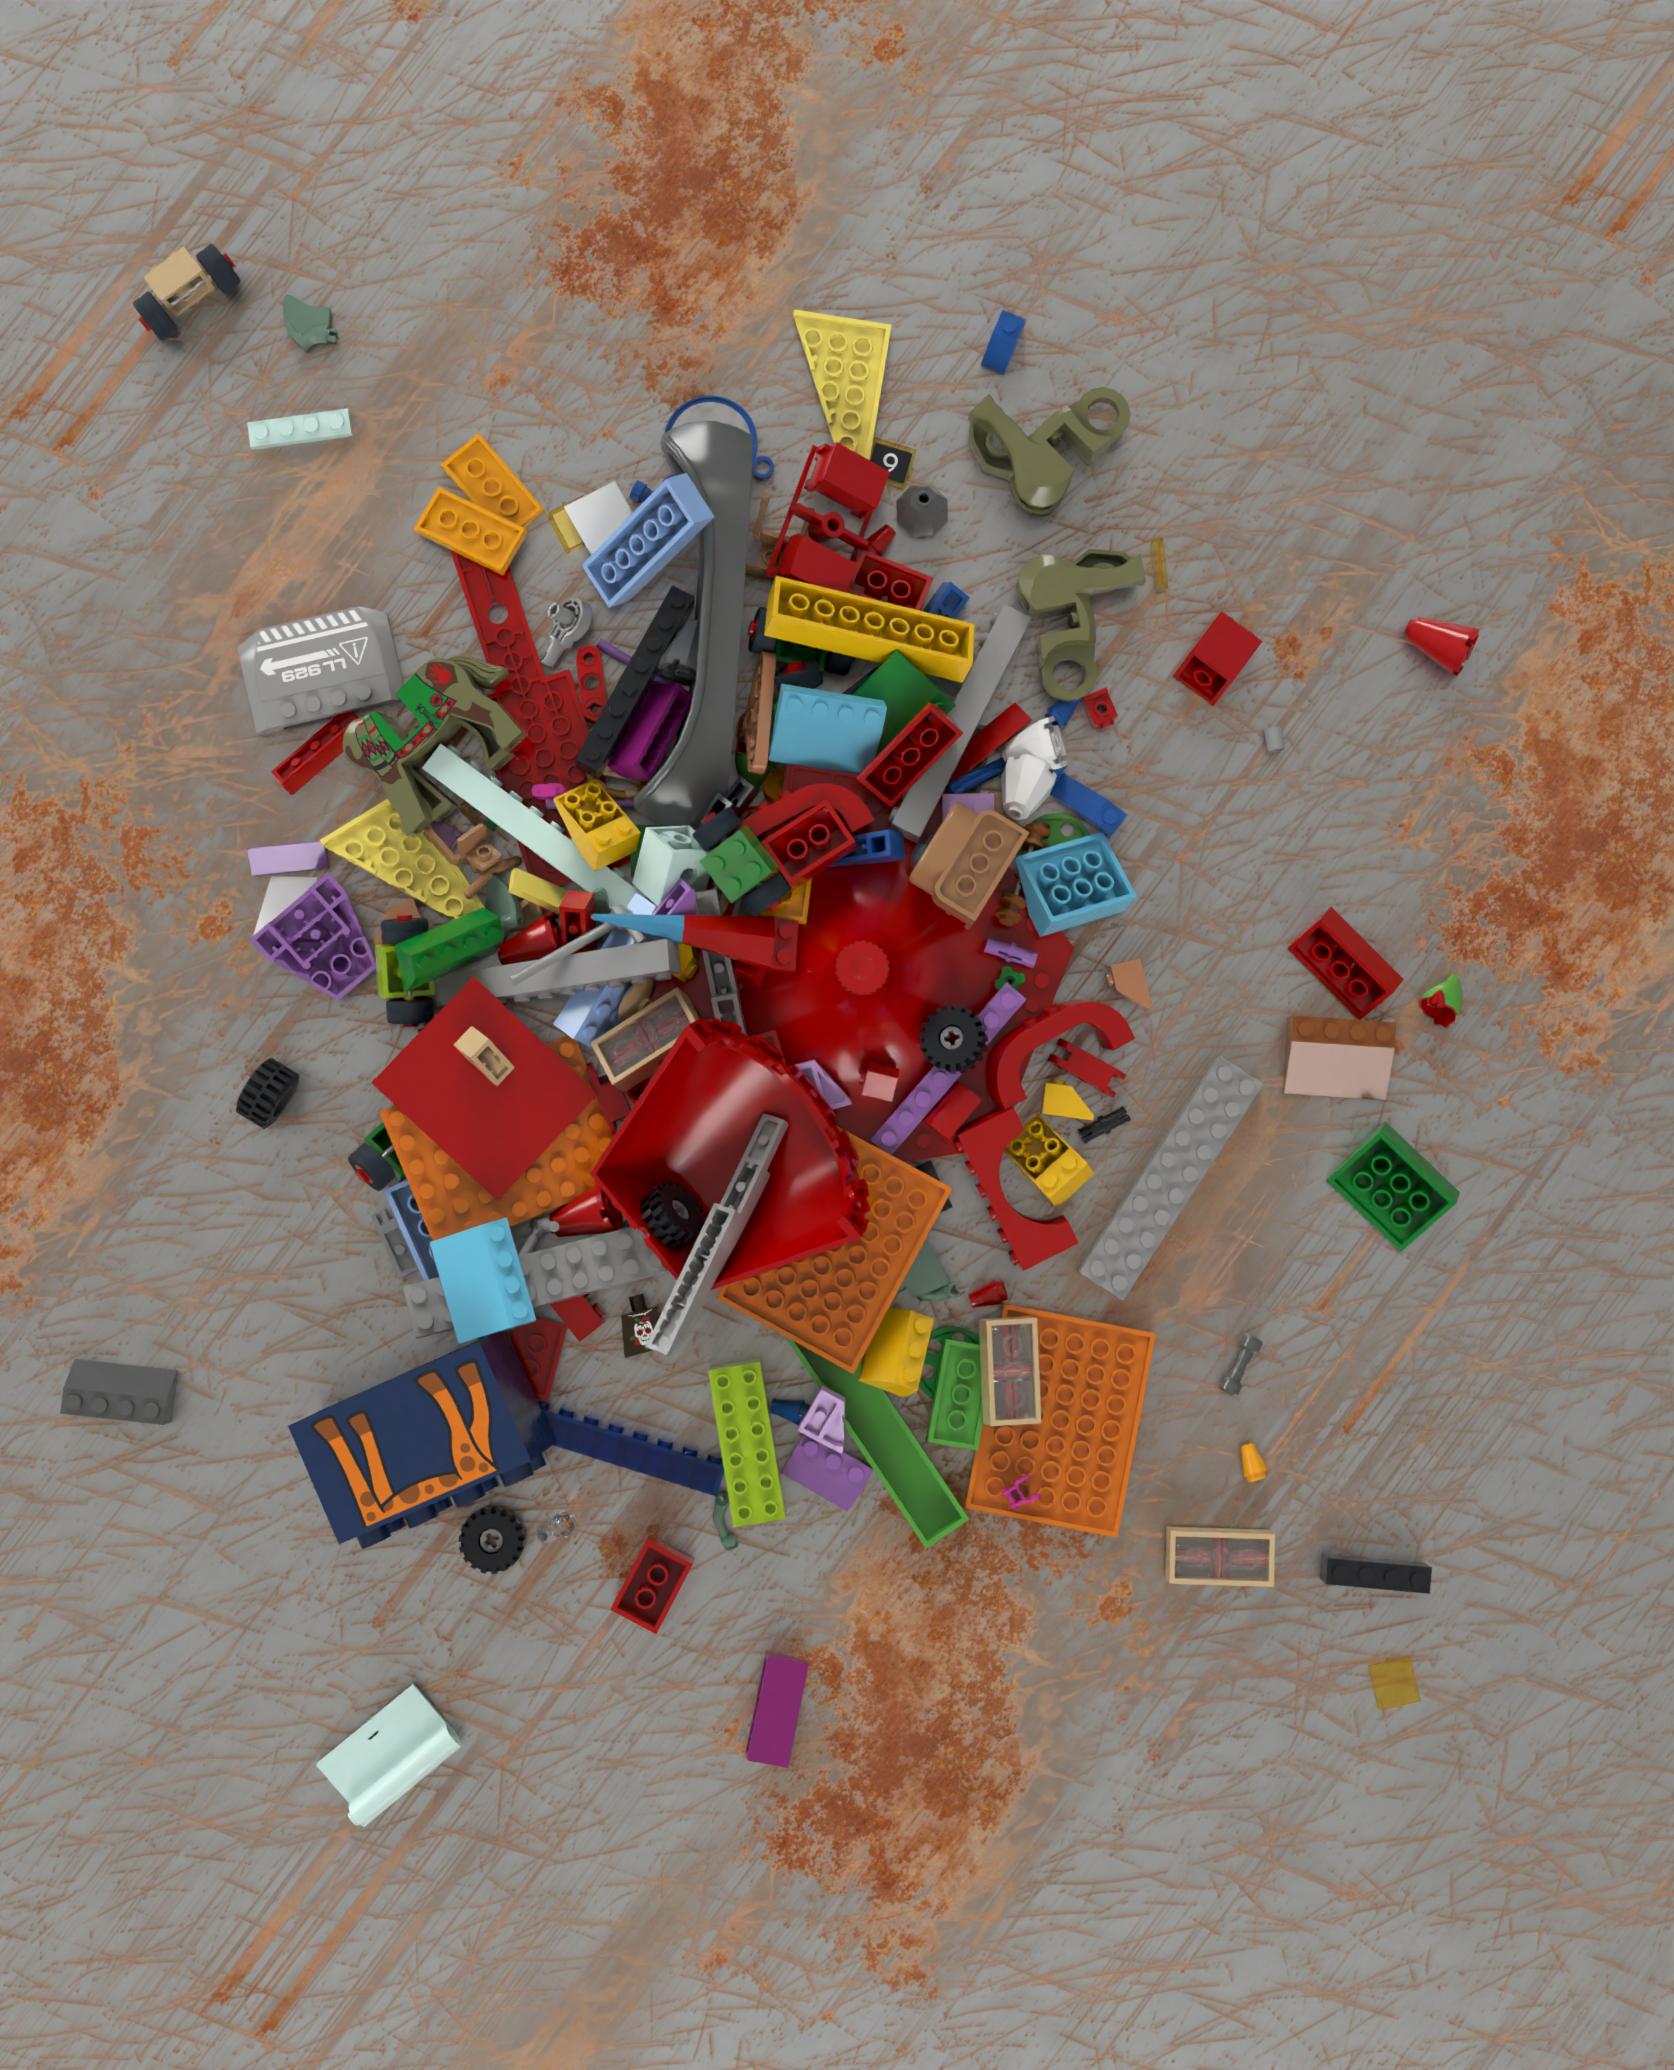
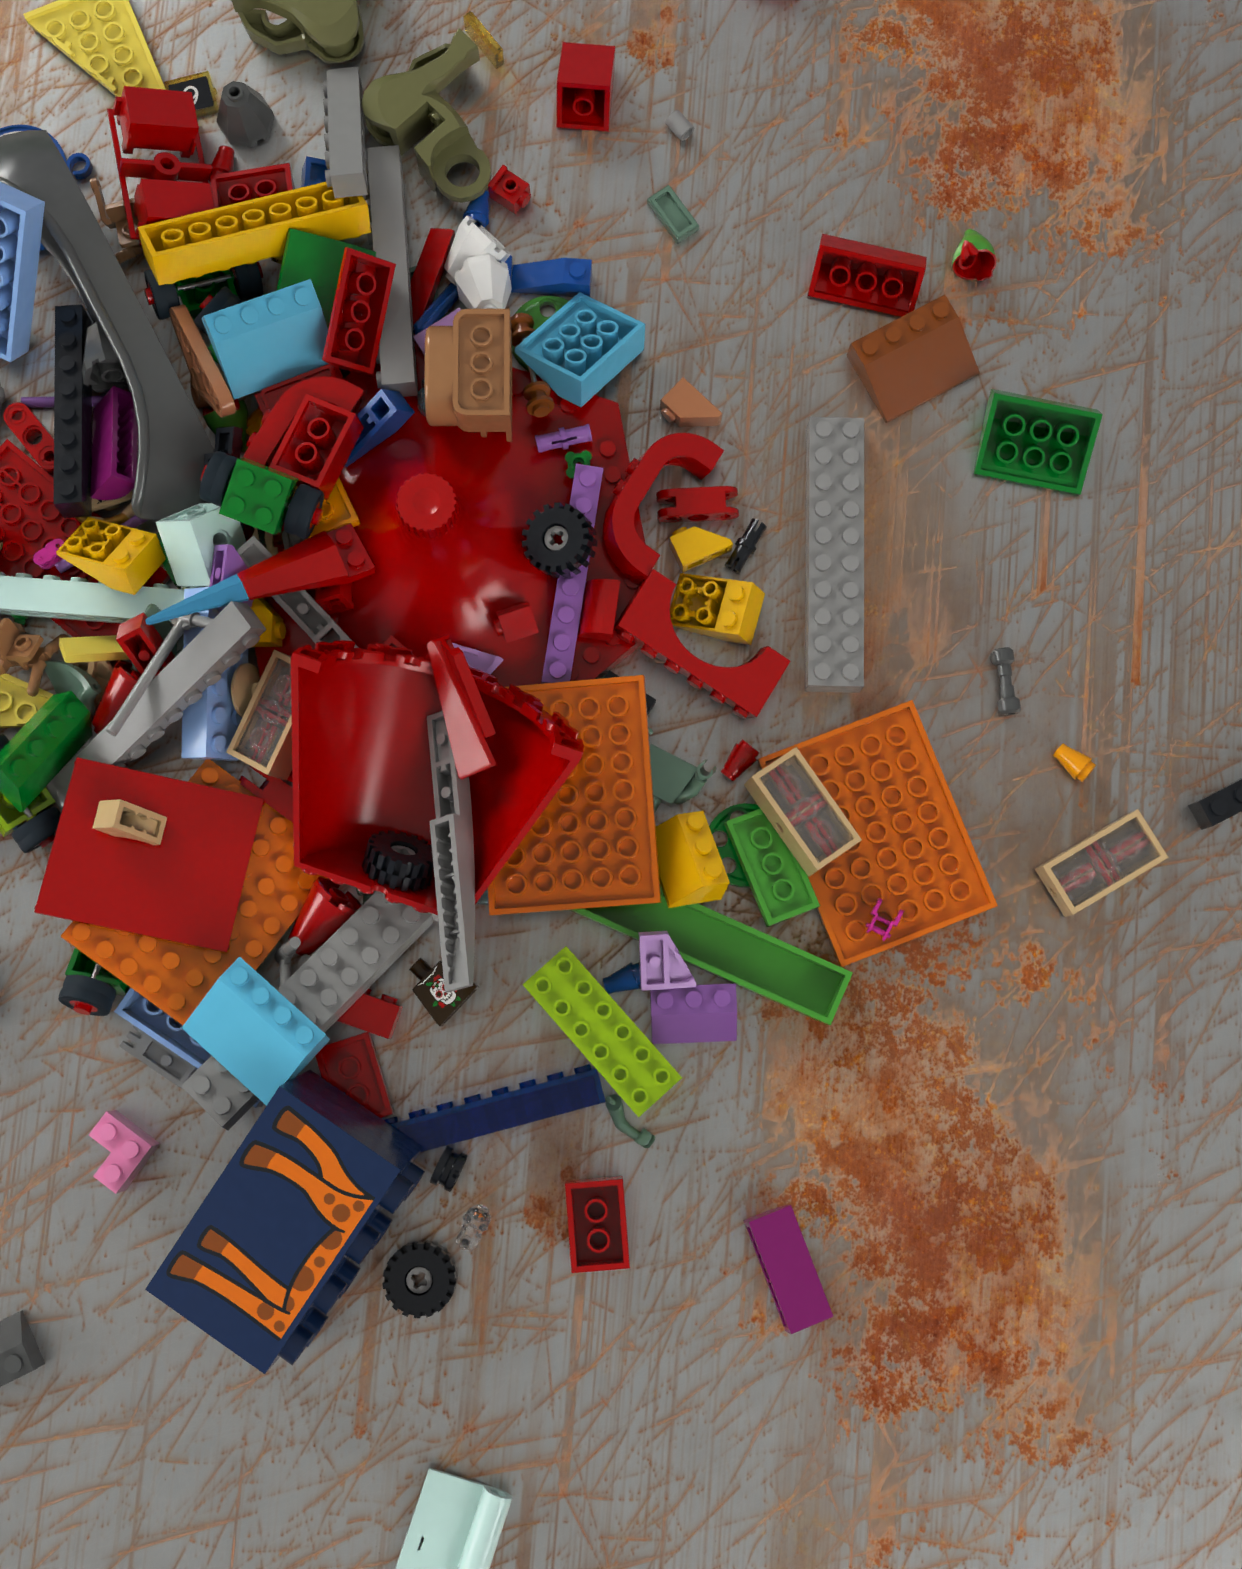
camera: 30 degrees left, 5 degrees down
none -> bright pink brick [89,1110,160,1194]
none -> light grey brick [323,67,368,198]
none -> red wedge [427,635,497,779]
none -> black wheel [430,1145,468,1192]
none -> sand green tile [647,185,699,244]

